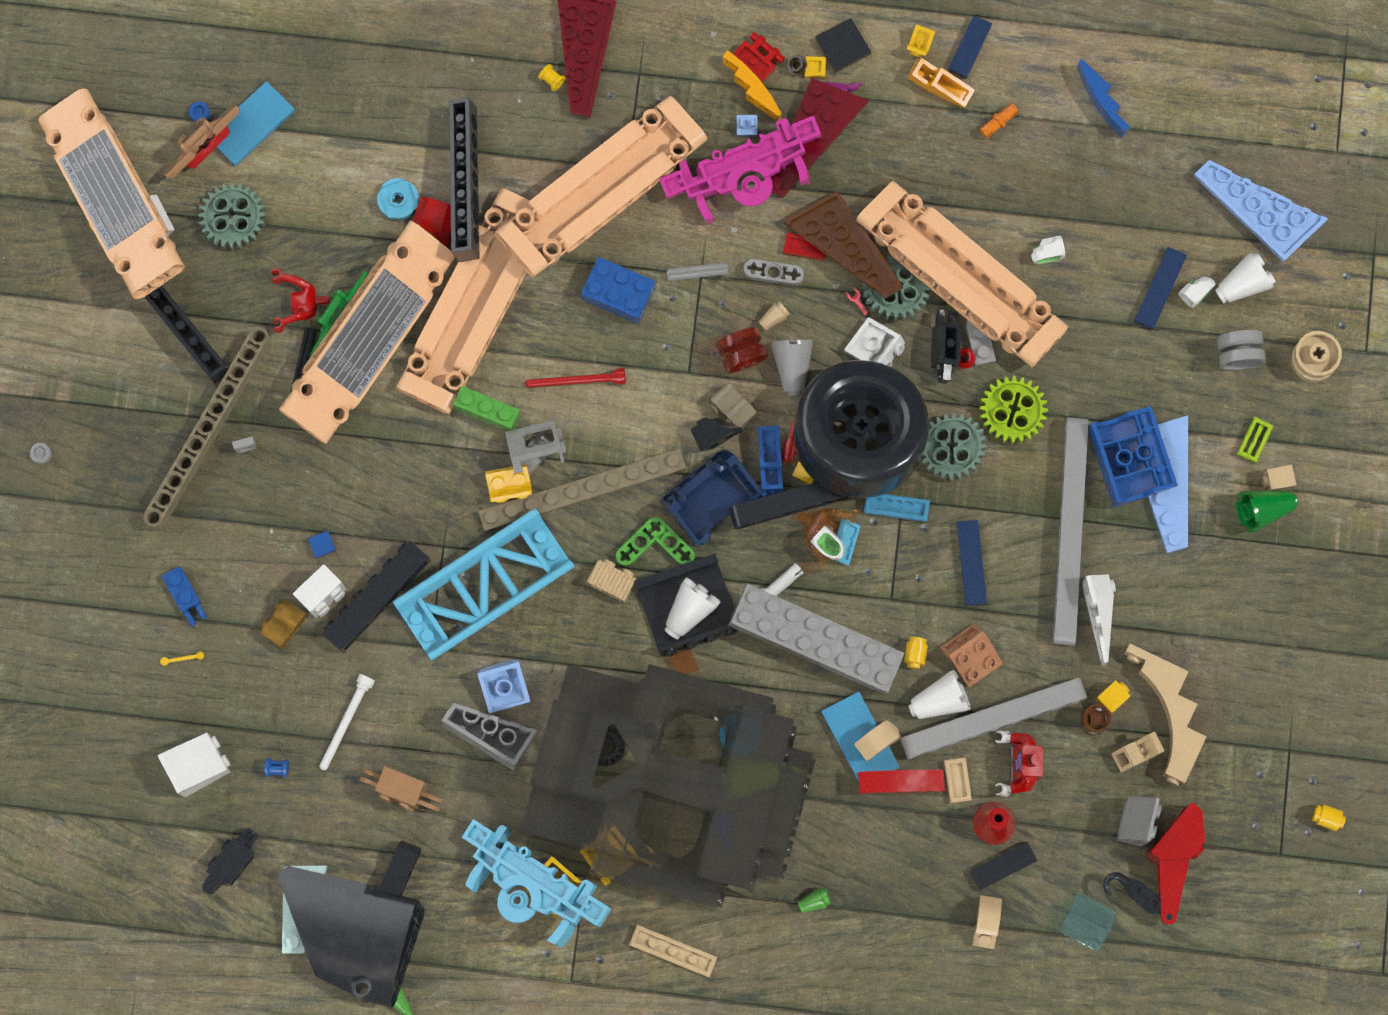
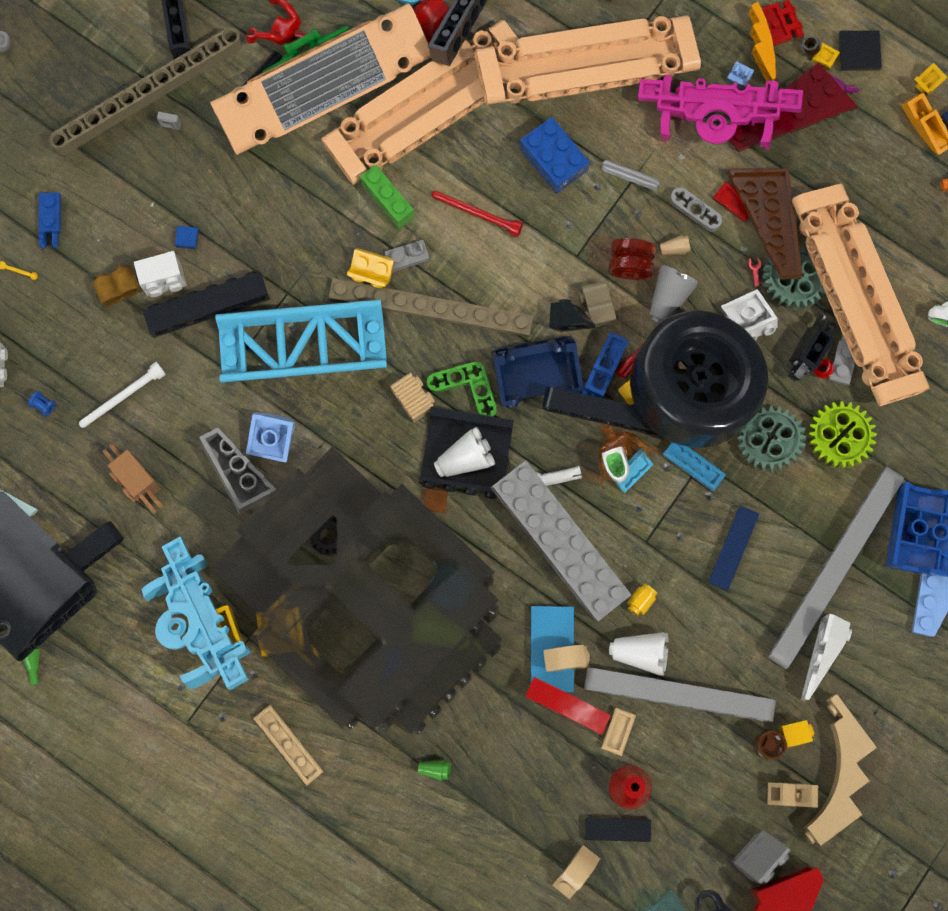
camera: 25 degrees right, 0 degrees up
light grey window [505,420,566,474] -> none
nougat bracket [940,624,1003,687] -> none
red torso [995,730,1043,797] -> none

